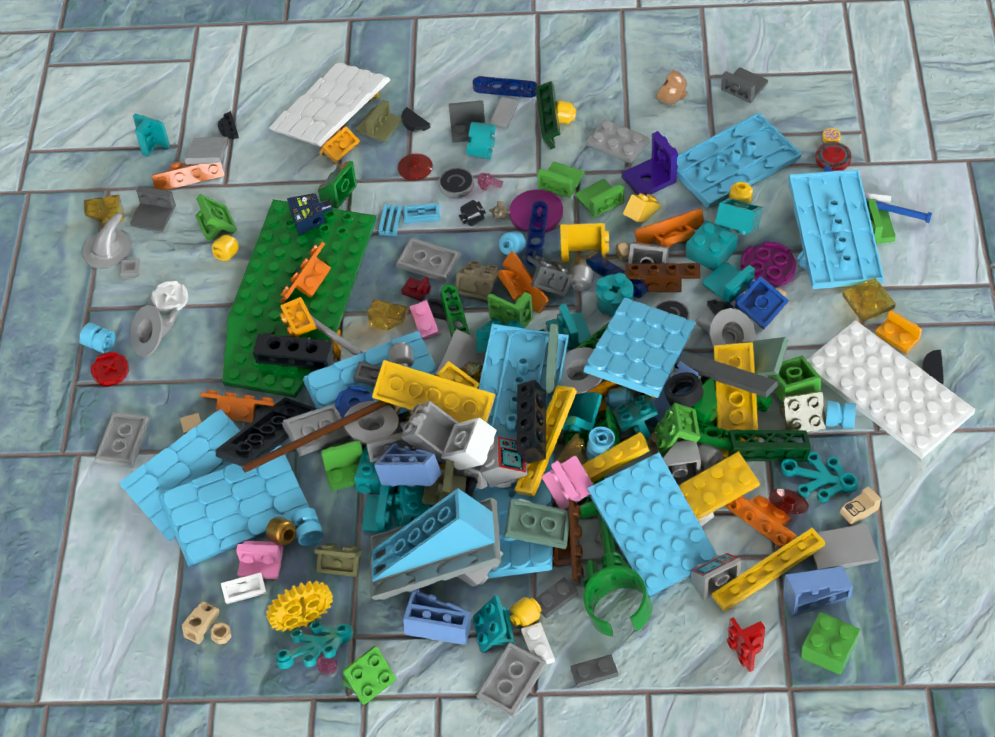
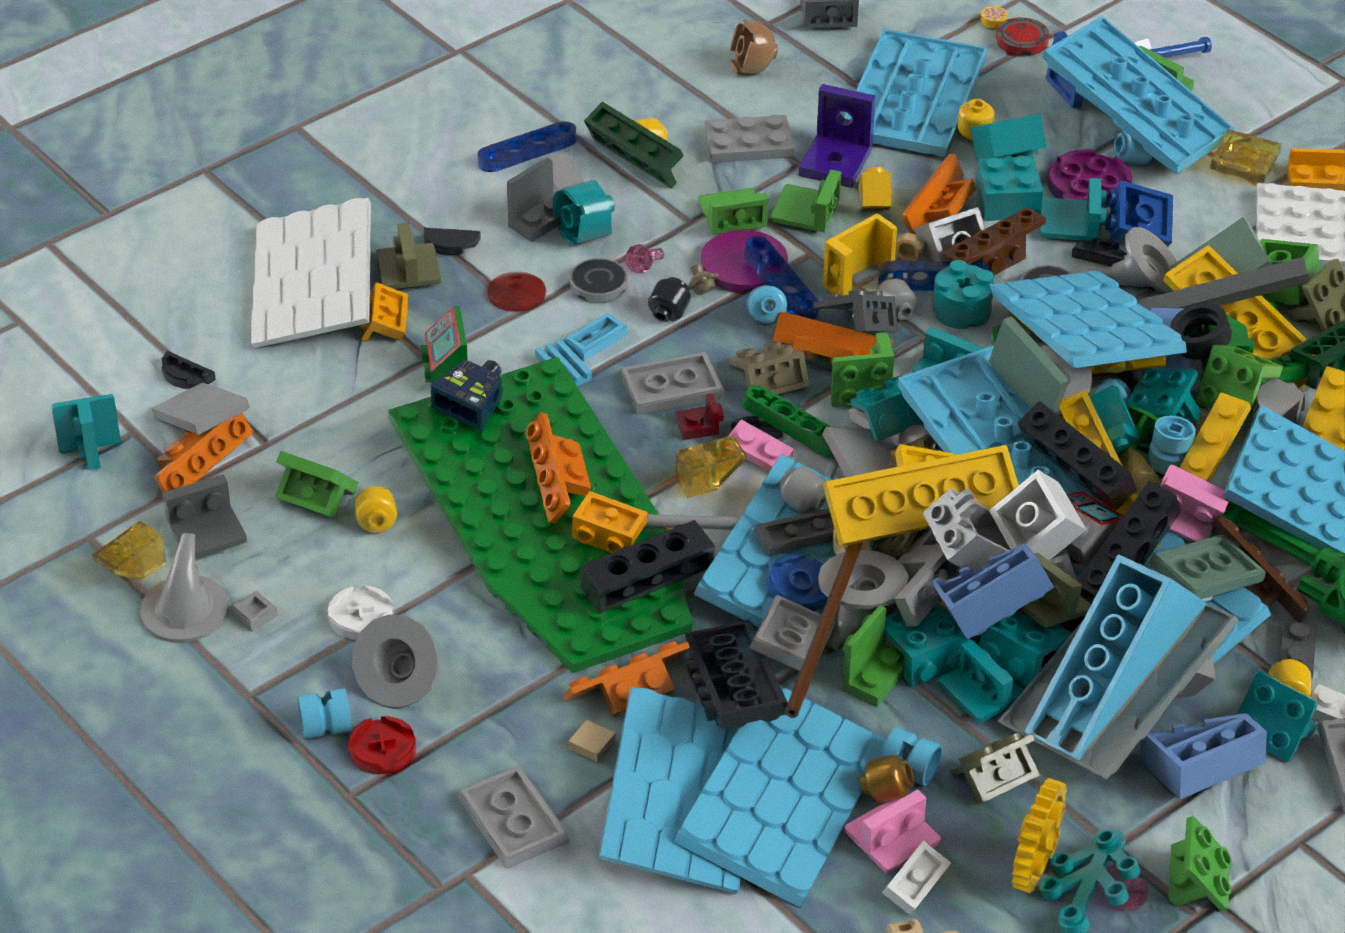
camera: 45 degrees left, 10 degrees down
none -> black brick [1077,480,1182,604]

